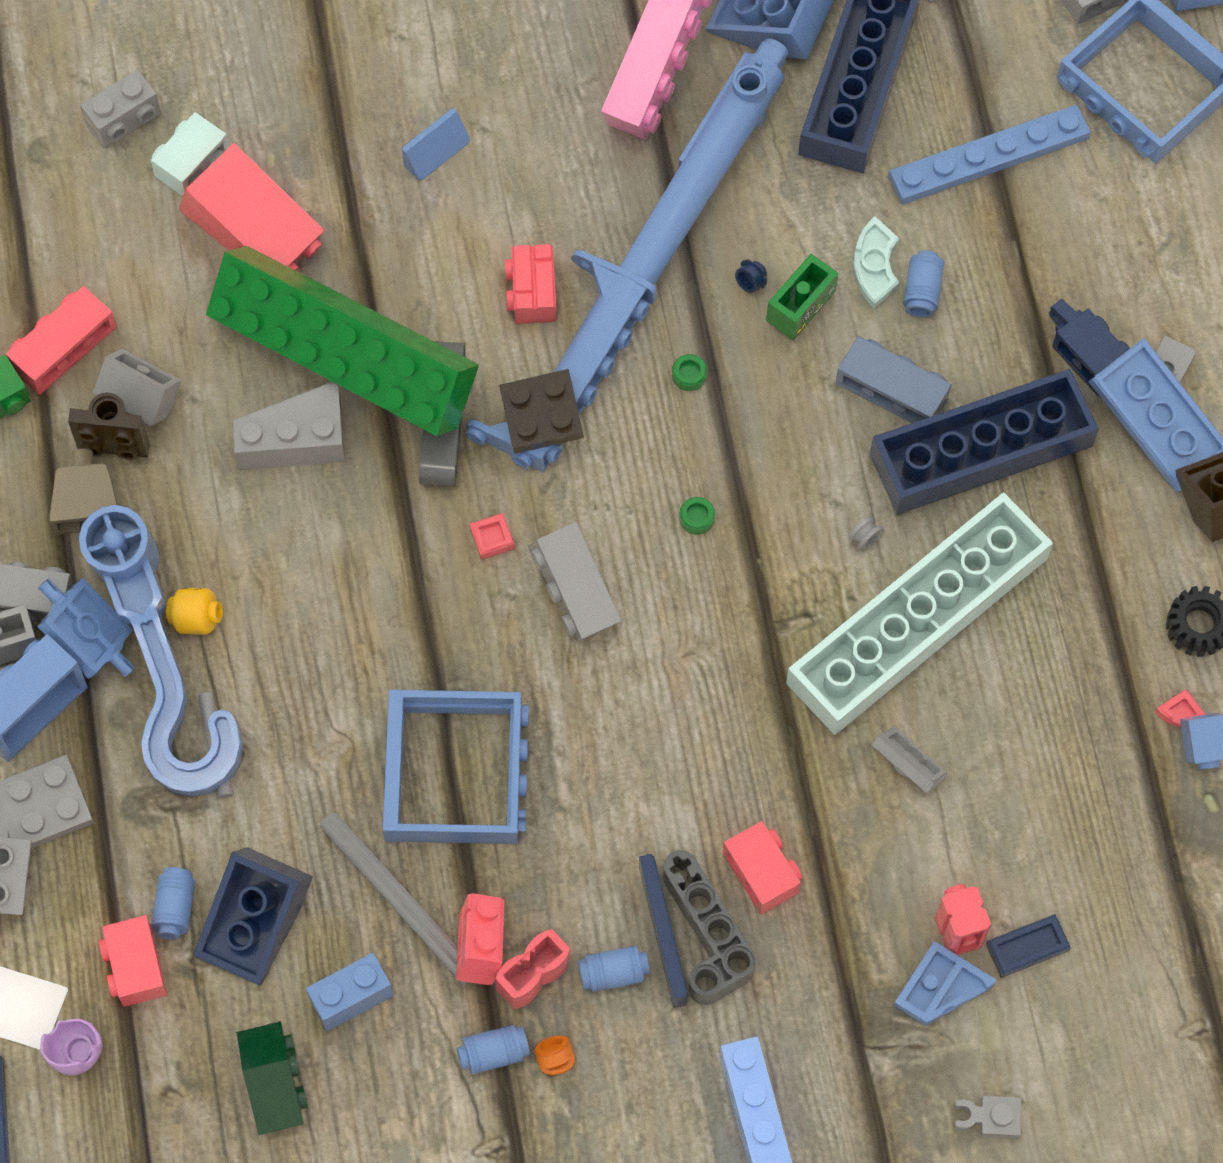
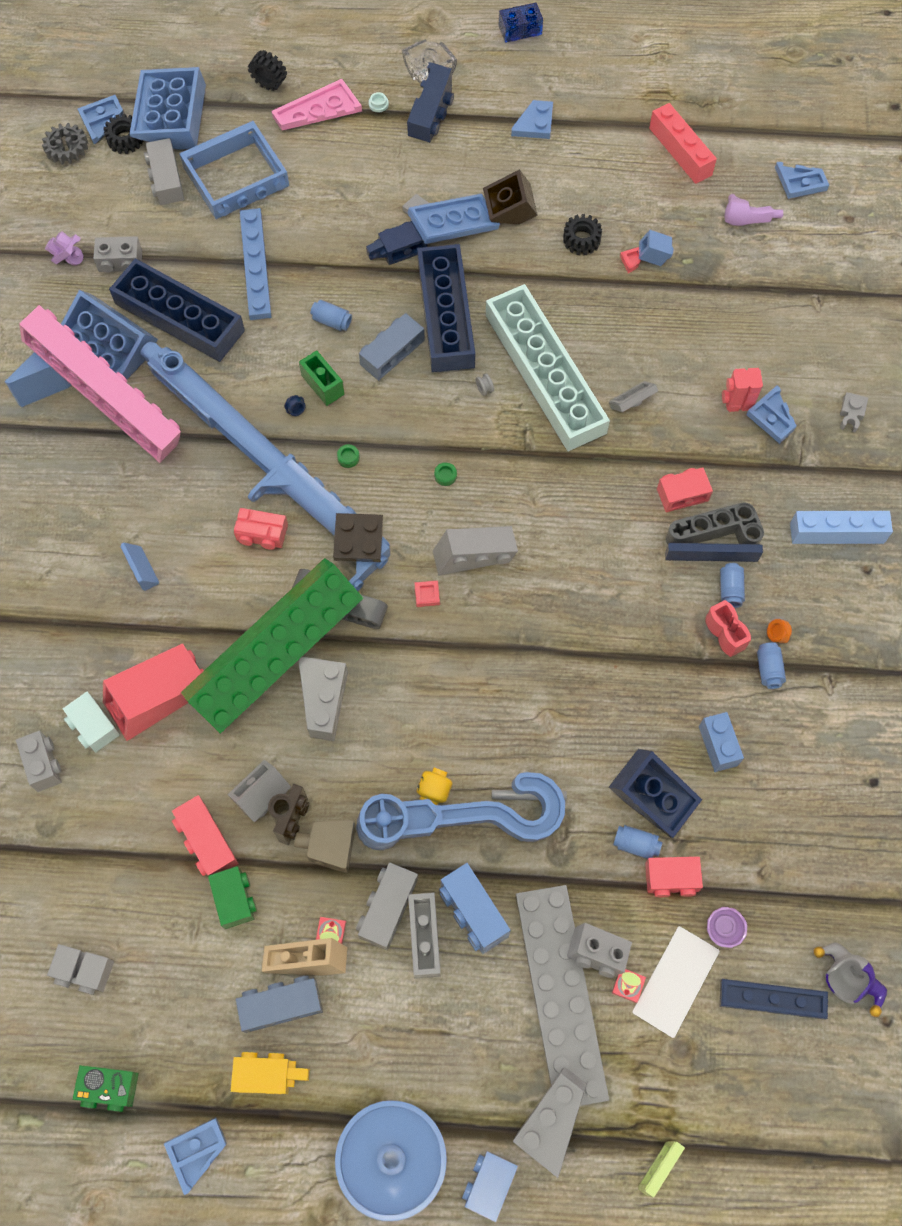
camera: 75 degrees left, 0 degrees up
medium blue plate [37,578,135,679] -> none
dark green brick [236,1021,308,1135] -> none
light grey axle [321,813,468,984] -> none
medium blue window [383,690,529,844] -> none
coral brick [456,893,504,985] -> none
light aqua tile [854,216,899,309] -> none
dark blue tile [986,914,1071,978] -> none

